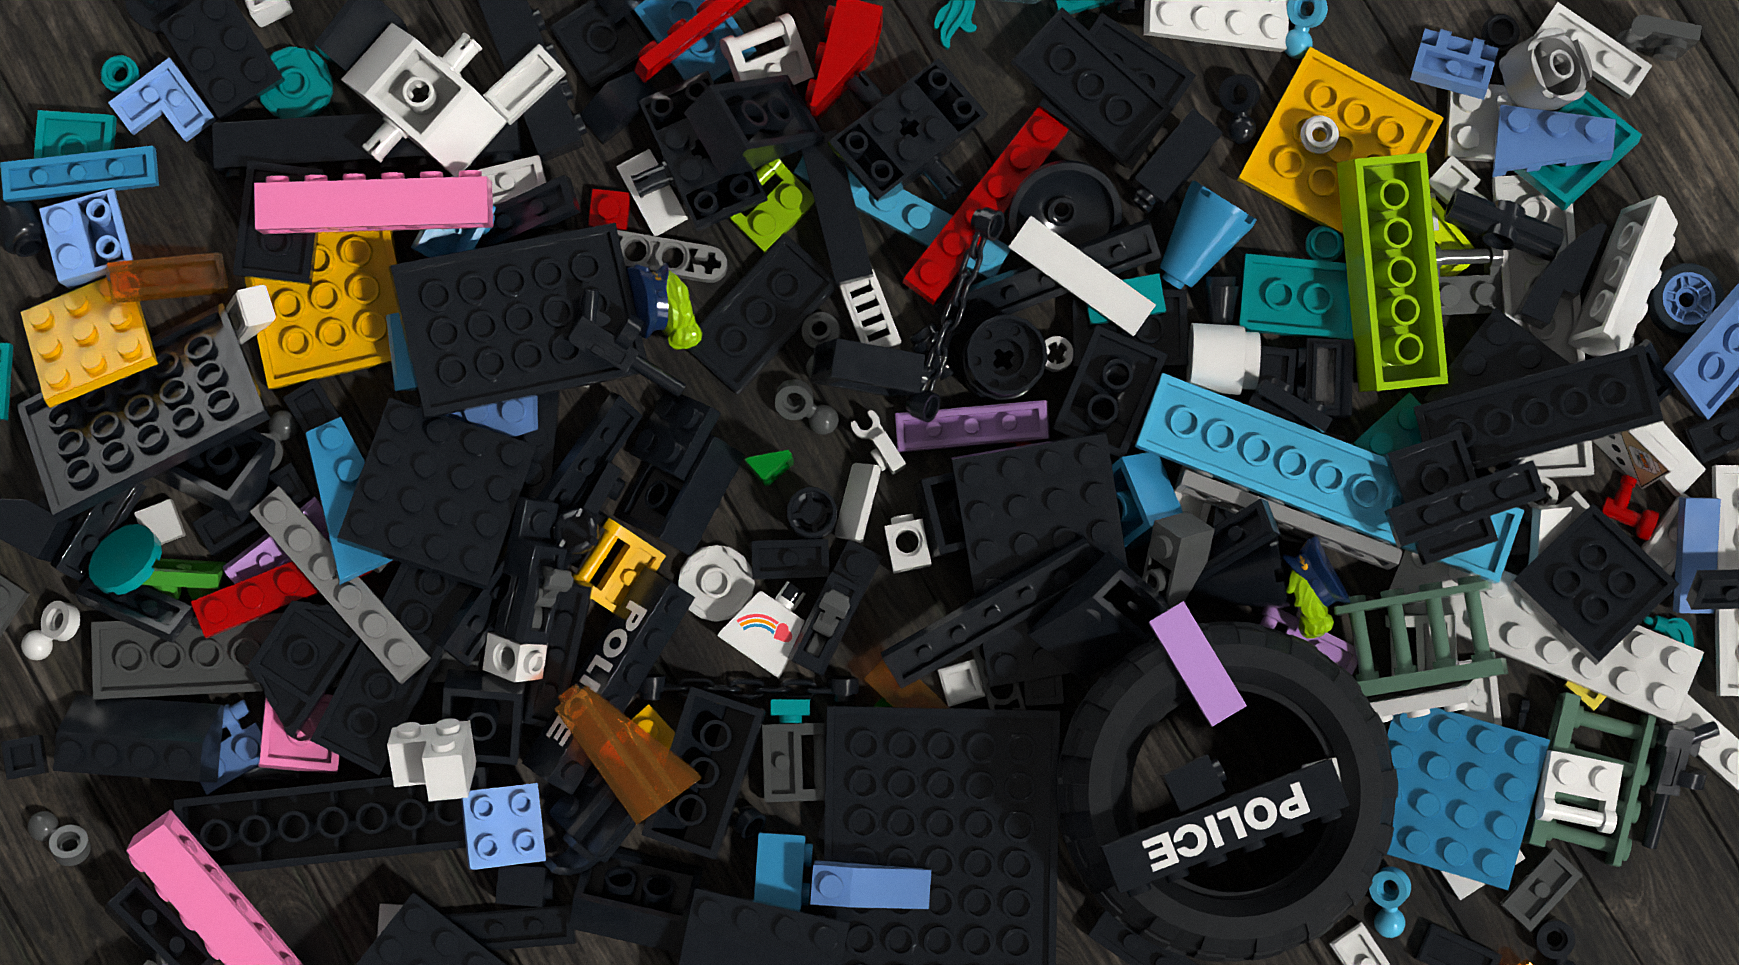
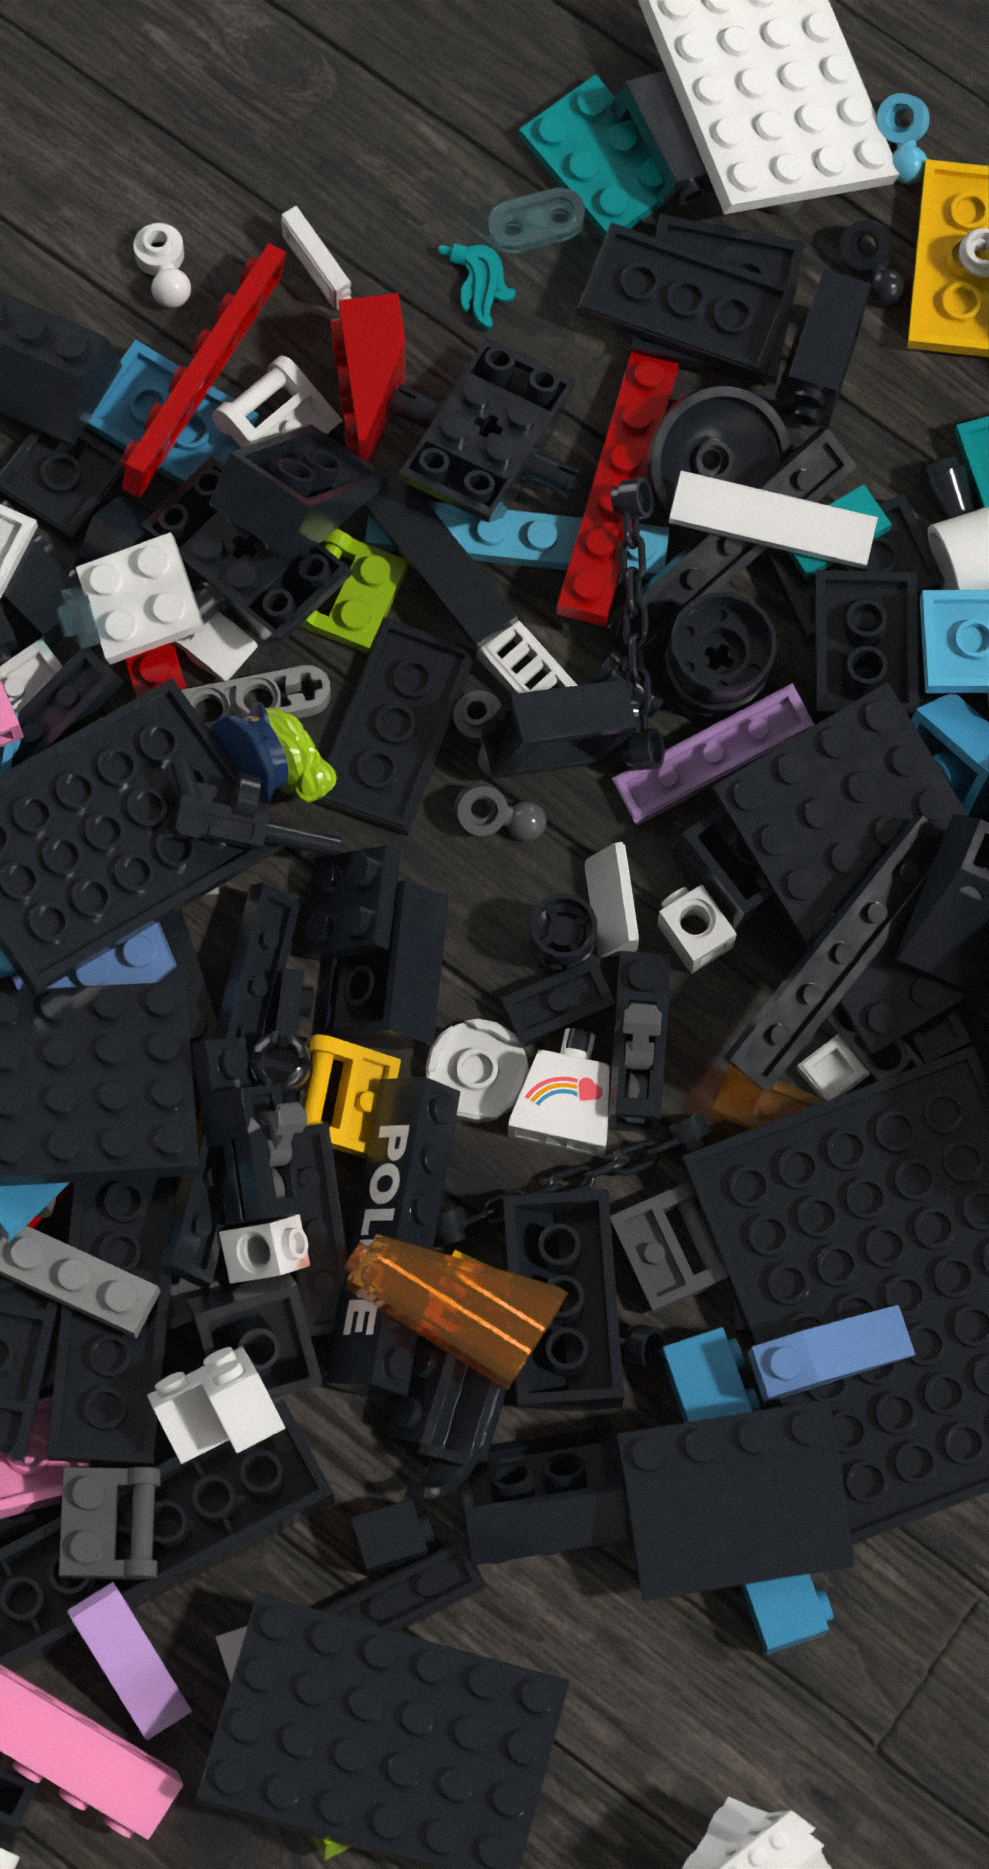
camera: 25 degrees left, 10 degrees down
light blue bracket [461,783,546,870] -> none
green slope [744,450,794,487] -> none
teal plate [771,699,810,723] -> none
white plate [851,410,906,475] -> none
white bush [1045,336,1073,372] -> none
dark azure cone [1160,180,1257,289] -> none
none -> clear light blue plate [57,586,101,649]
none -> dark grey plate [59,1467,161,1579]
none -> lavender tile [67,1582,192,1741]
none -> white plate [76,532,205,664]

